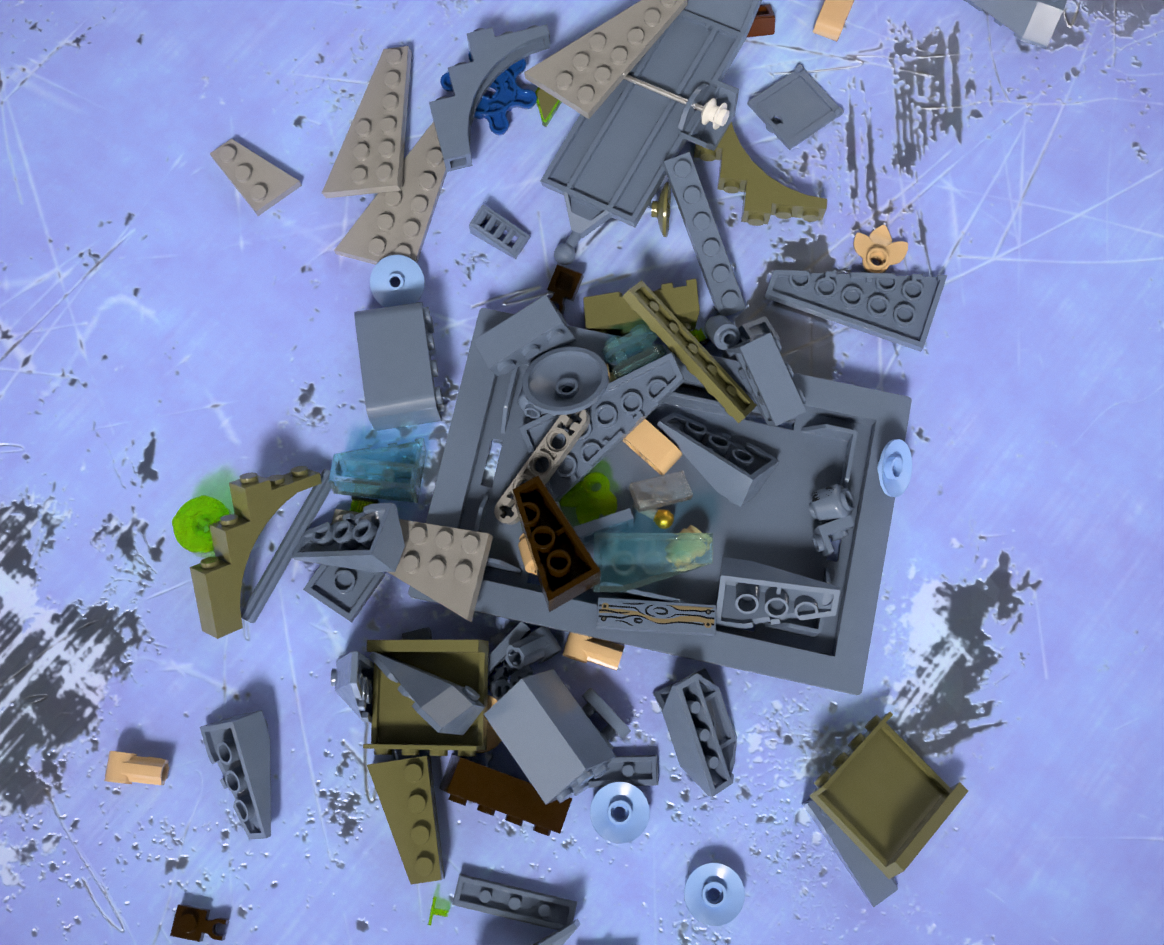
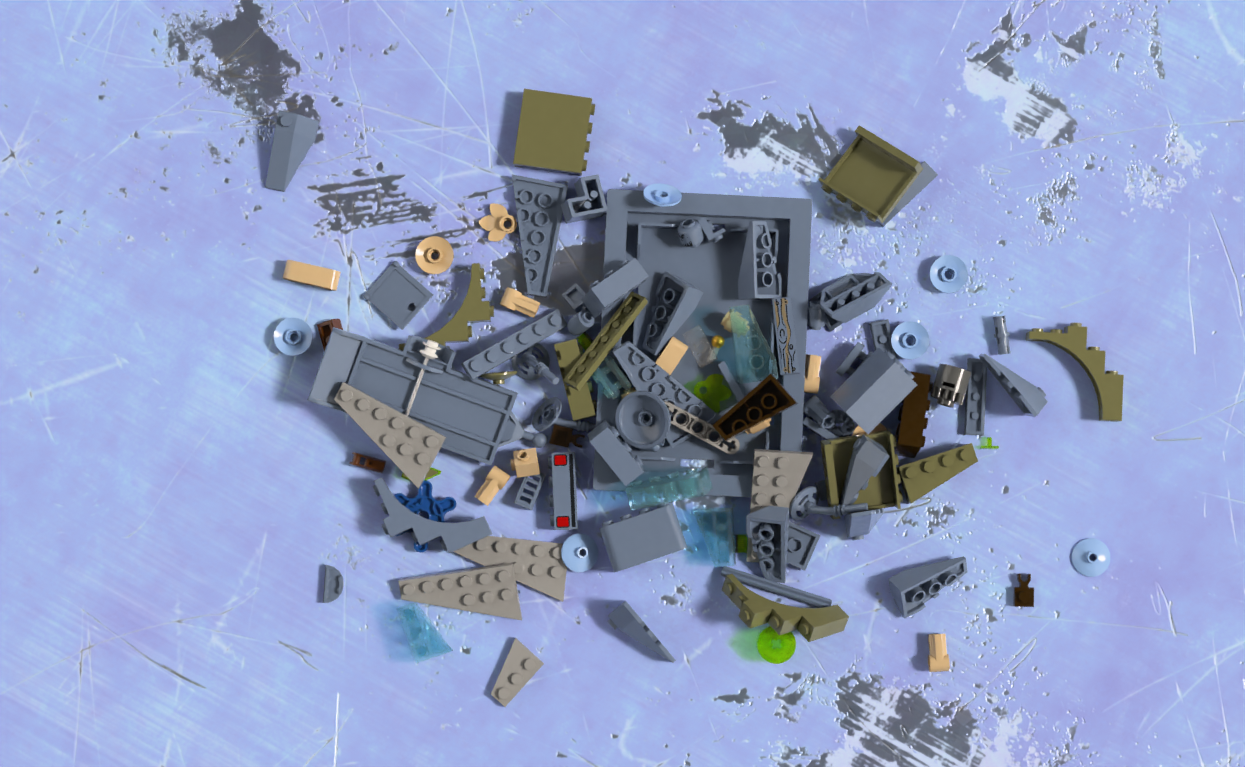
camera: 105 degrees left, 10 degrees up
none -> reddish brown bar [349,452,386,473]
none -> clear light blue wedge [396,602,453,664]
none -> tan dish [415,236,454,274]
none -> tan piece [474,465,511,506]
none -> tan piece [499,287,540,318]
none -> tan brick [510,448,540,478]
none -> sand blue dish [511,343,559,385]
none -> olive panel [513,89,595,176]
none -> sand blue dish [532,397,596,433]
none -> sand blue brick [548,452,578,530]
none -> sand blue brick [561,174,608,224]
none -> sand blue wedge [608,601,676,663]
none -> clear light blue wedge [625,466,713,511]
none -> sand blue dish [789,486,868,520]
none -> sand blue brick [807,301,826,330]
none -> dark grey gear [931,364,971,408]

